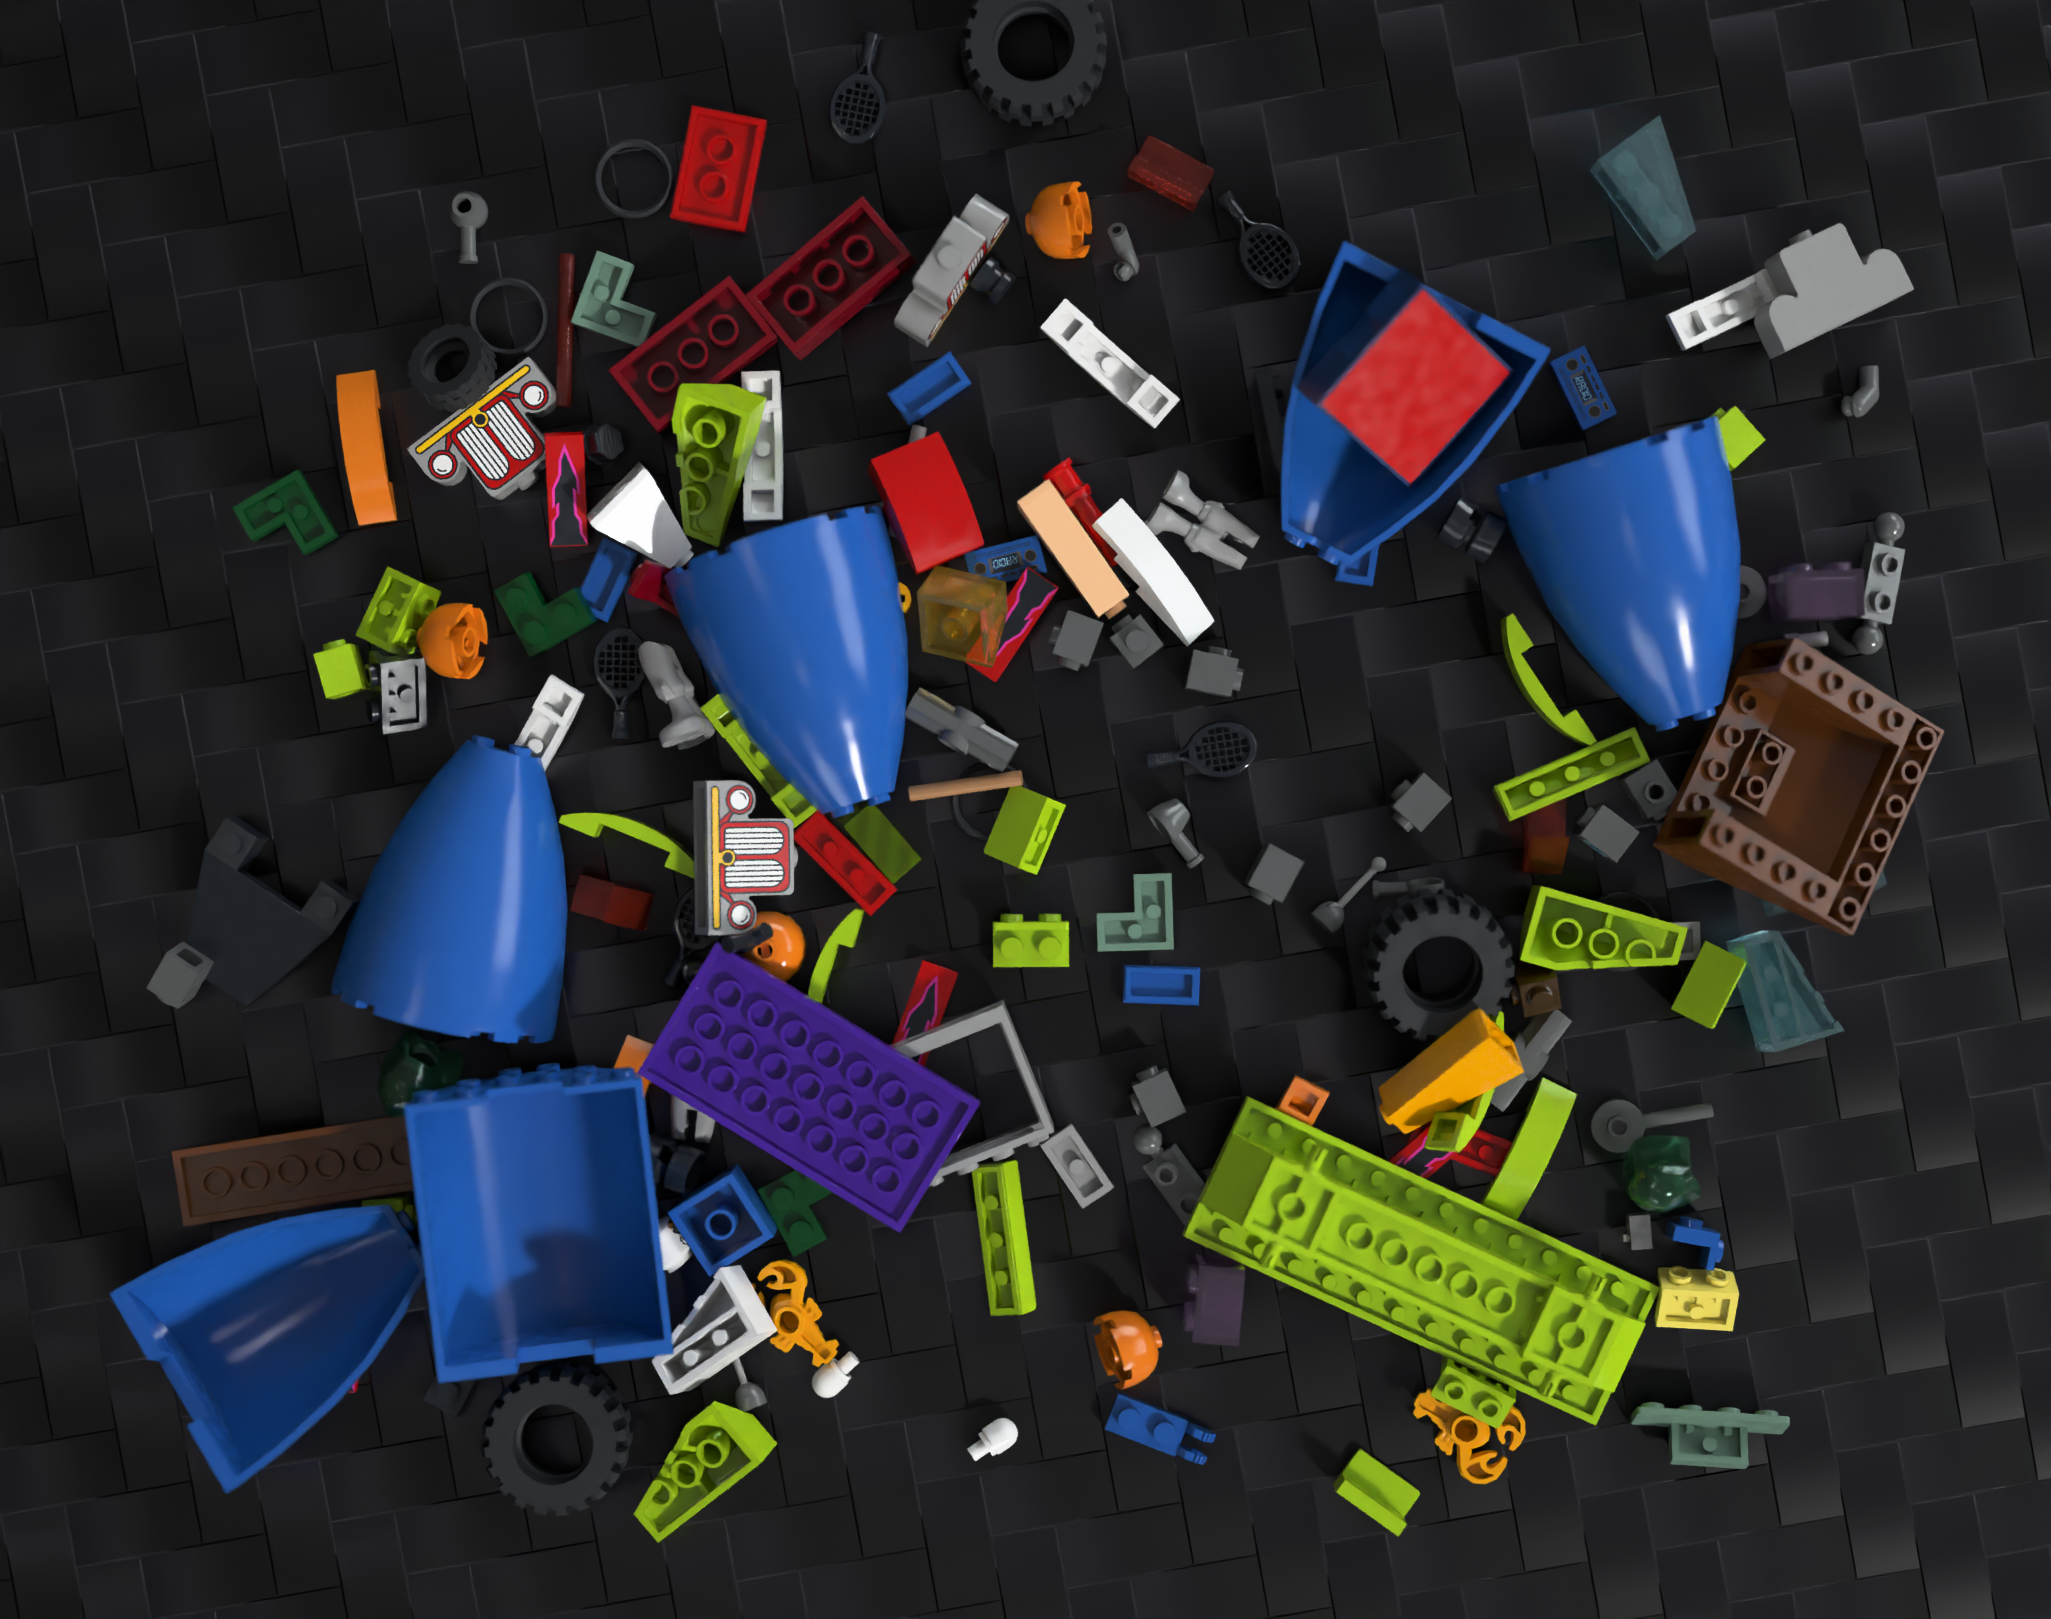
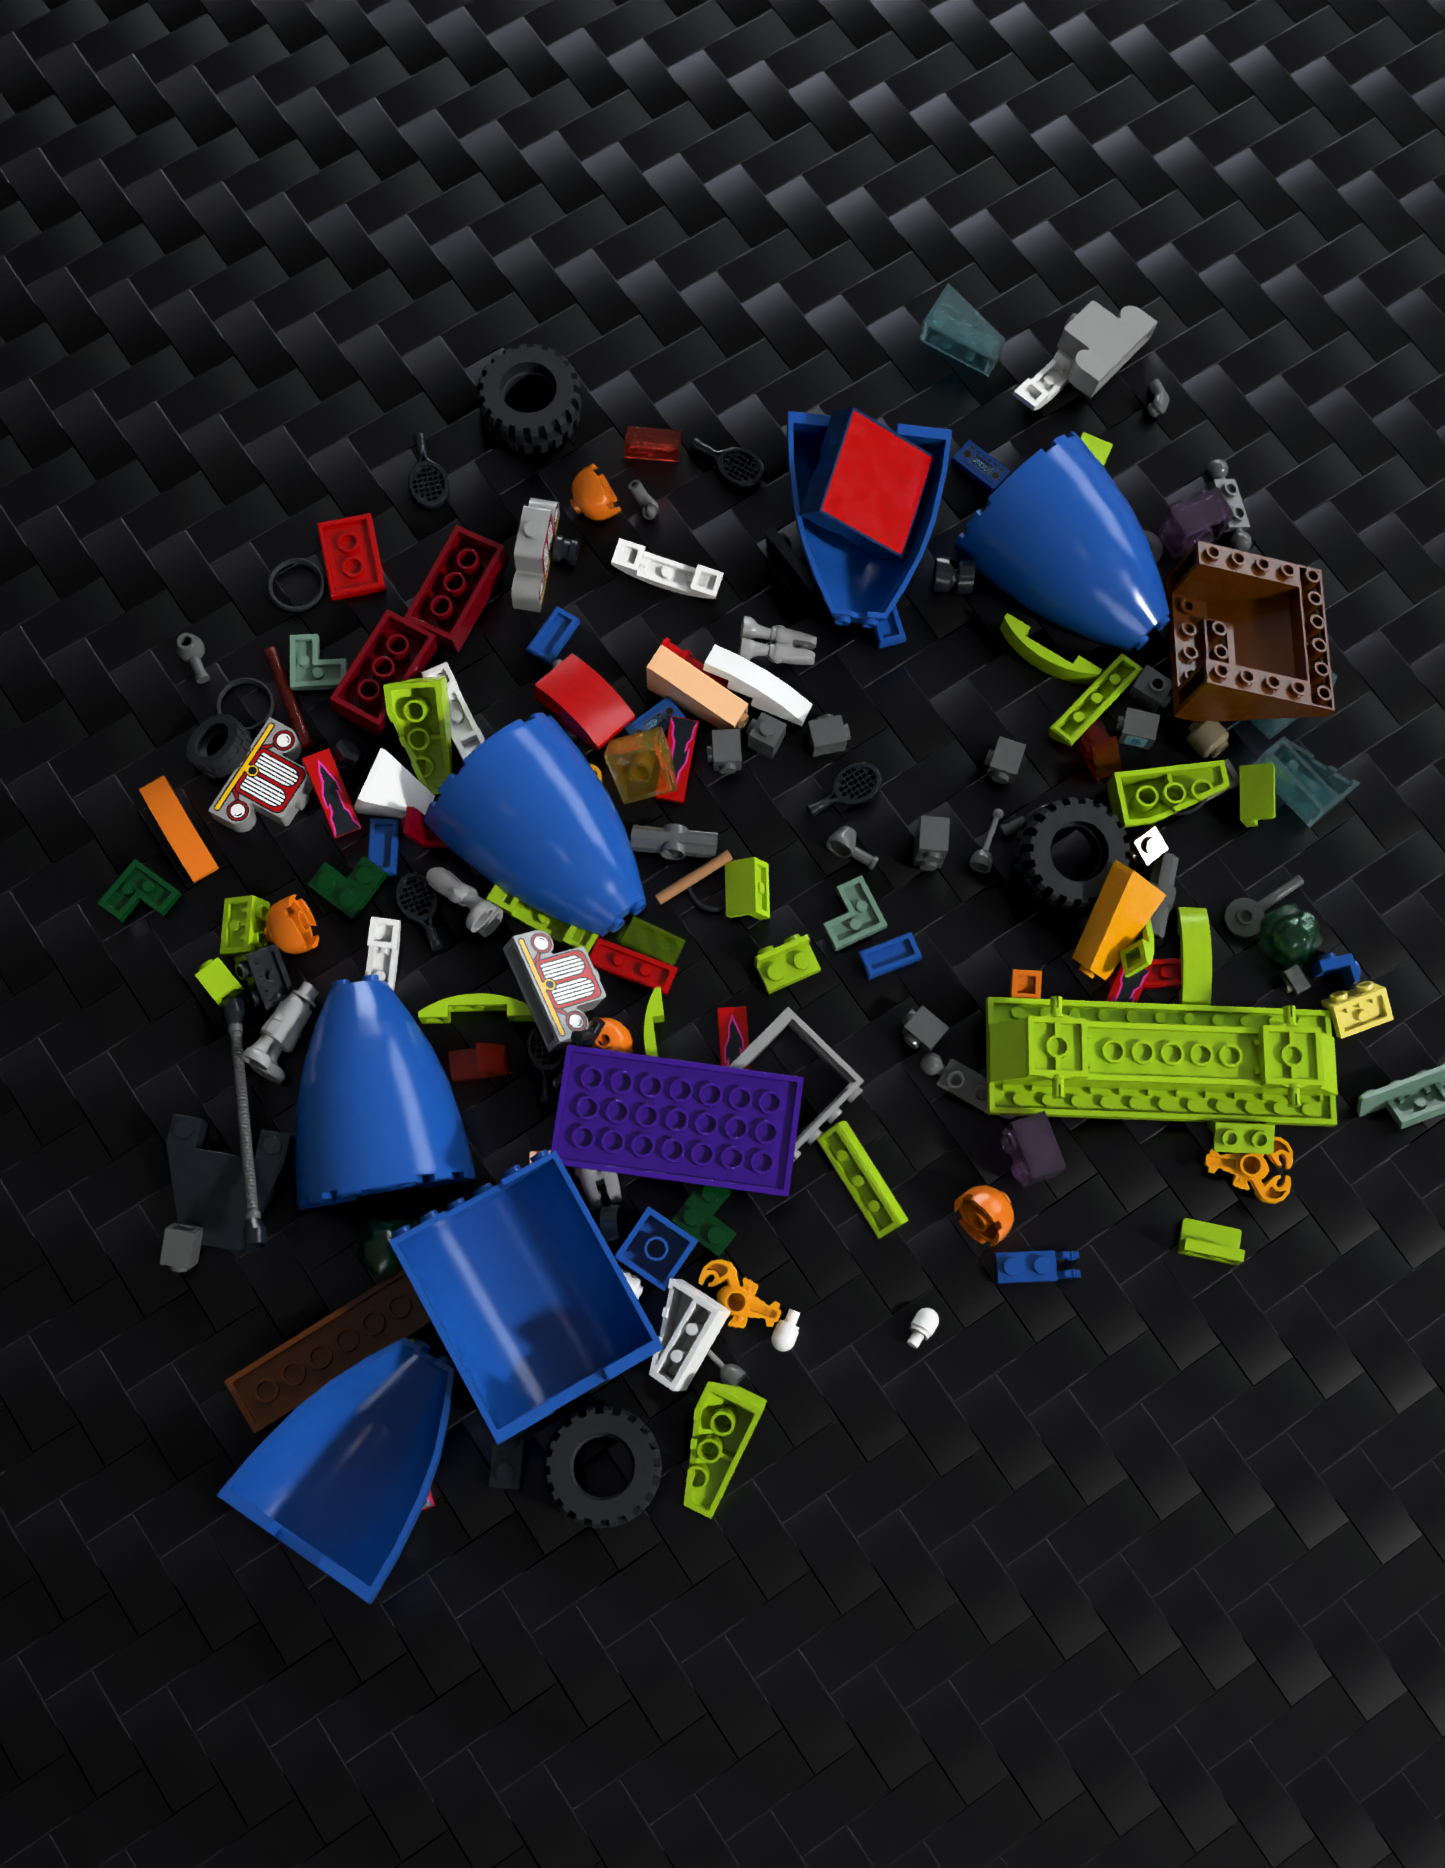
camera: 25 degrees left, 15 degrees down
light grey plate [1040,1123,1114,1209] -> none
none -> dark grey hose [221,997,268,1251]
none -> light grey piece [241,981,319,1084]
none -> dark tan head [1187,721,1229,759]

